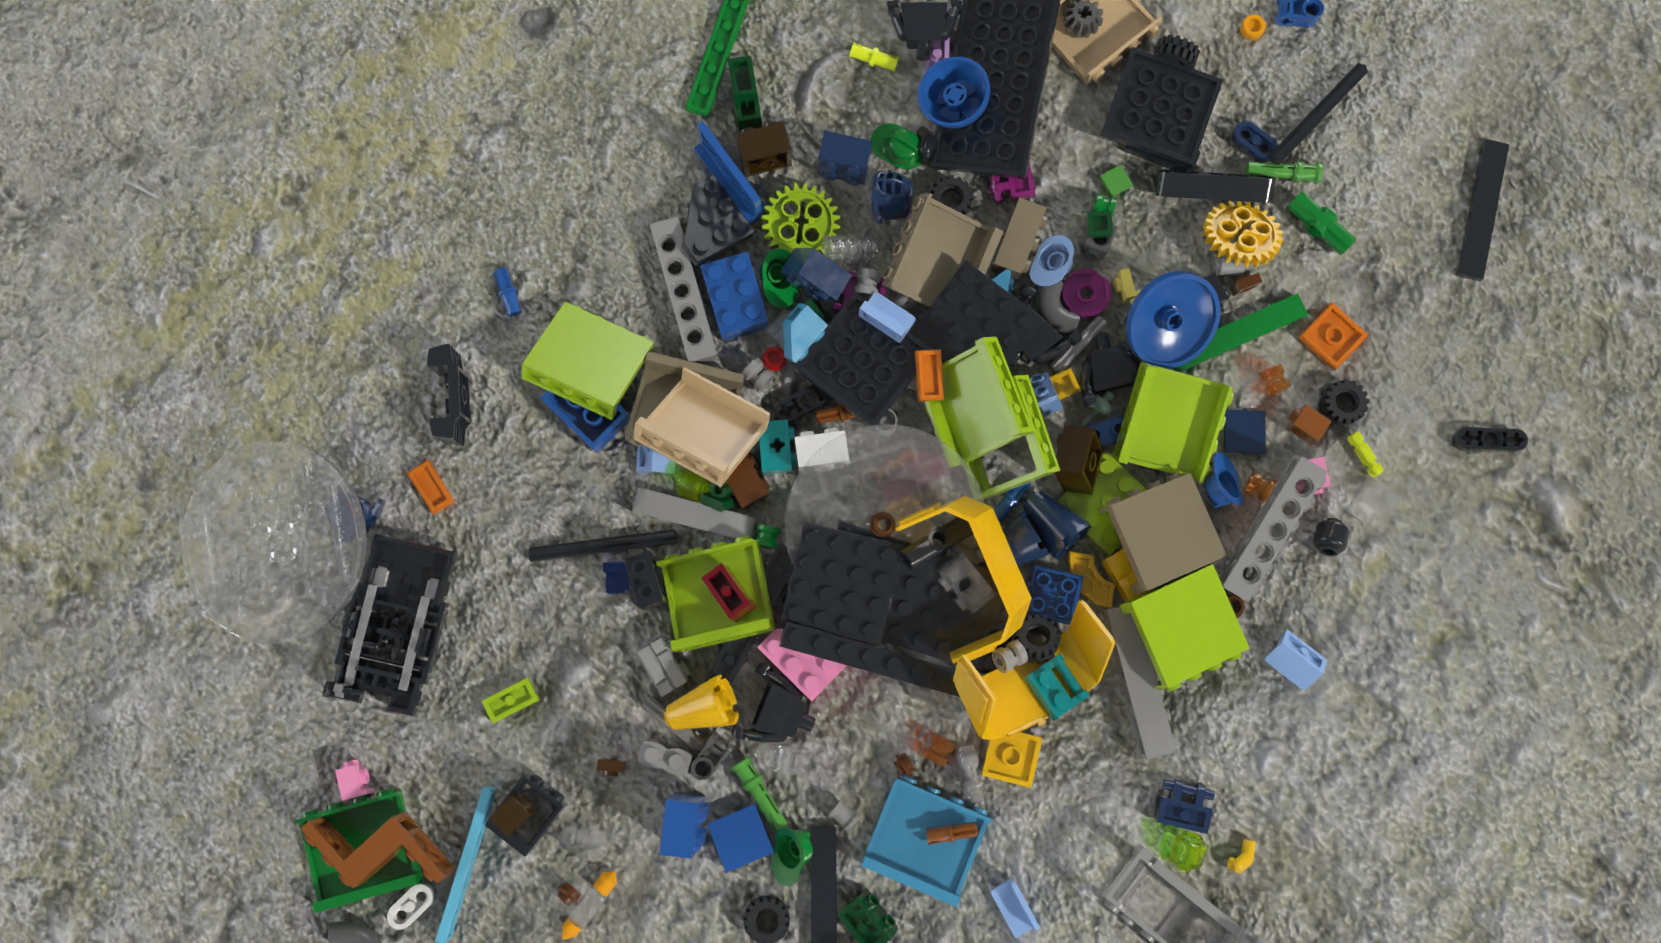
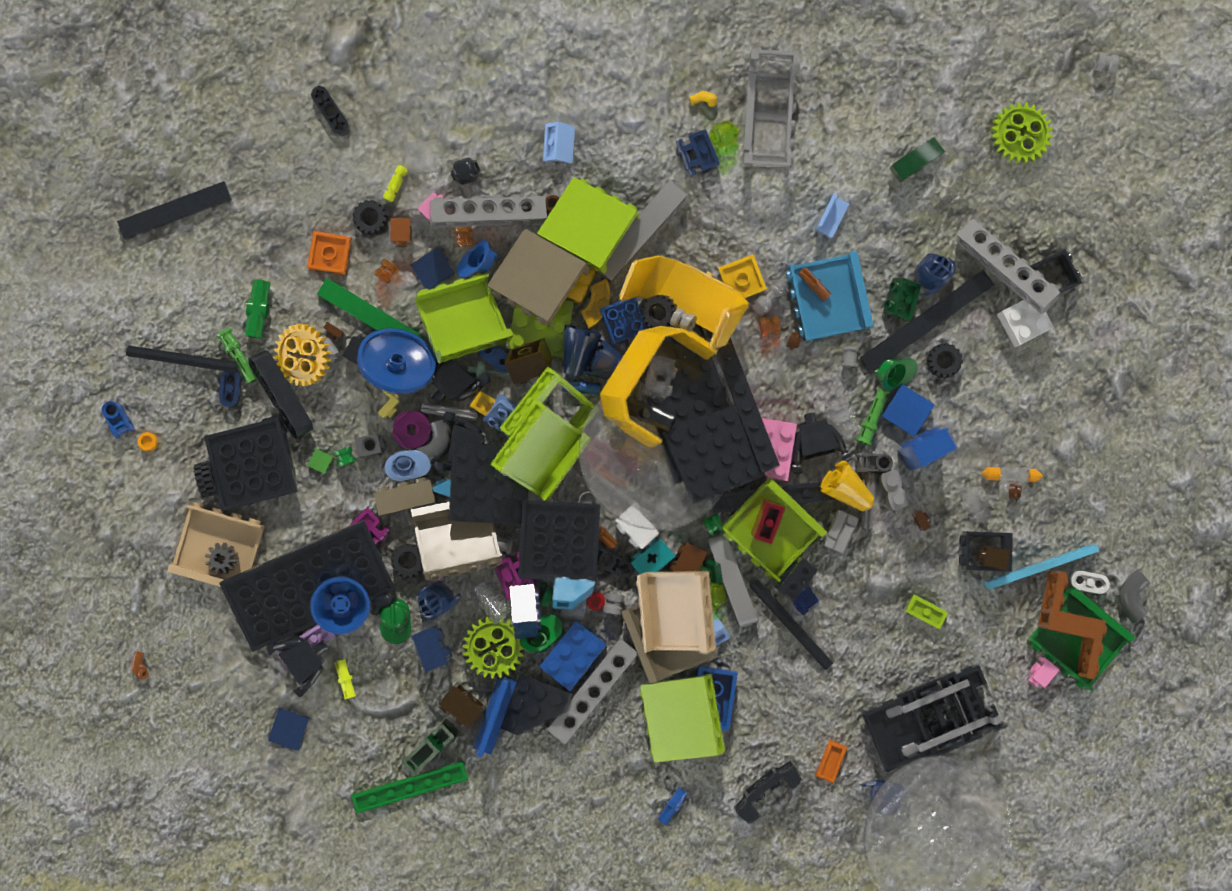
camera: 125 degrees left, 5 degrees up
light grey wheel [853,268,881,299] -> none
light blue panel [859,292,916,343] -> none
reddish brown plate [869,512,895,537] -> none
orange tile [914,350,944,402] -> none
teal plate [1024,653,1090,721] -> none
dark green plate [1085,211,1113,238] -> none

